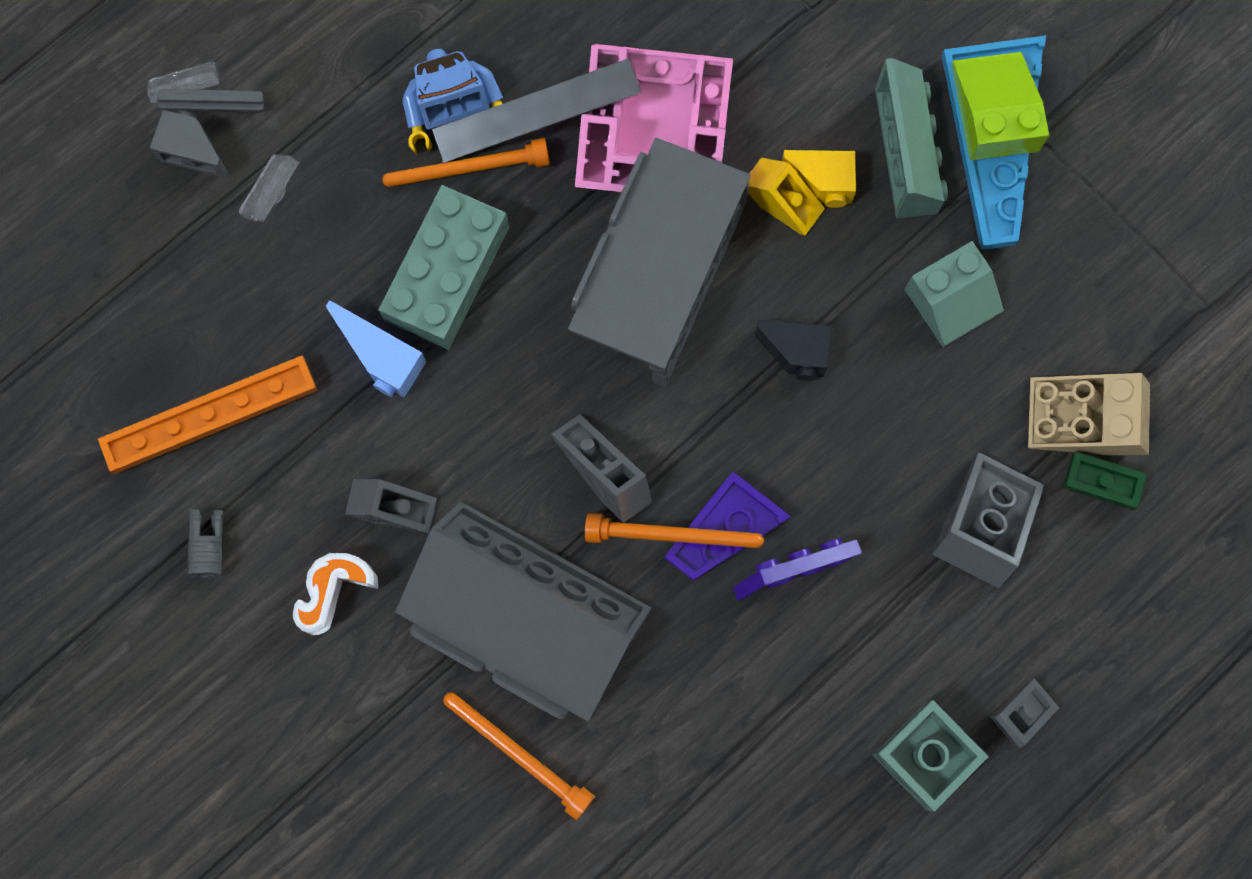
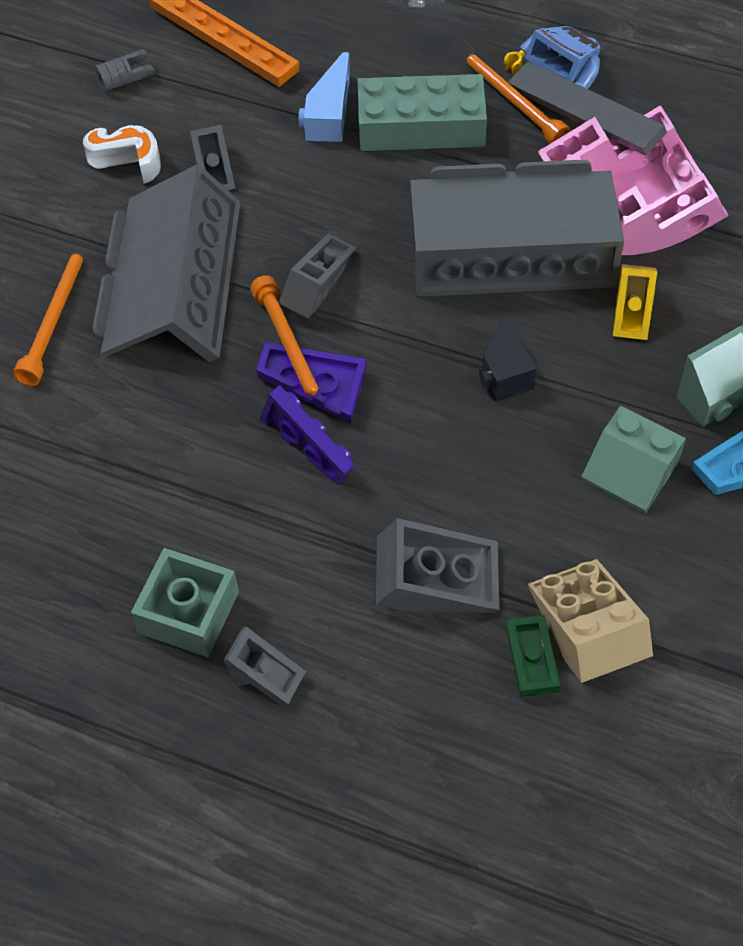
camera: 65 degrees right, 20 degrees down
yellow slope [782,150,856,208] -> none

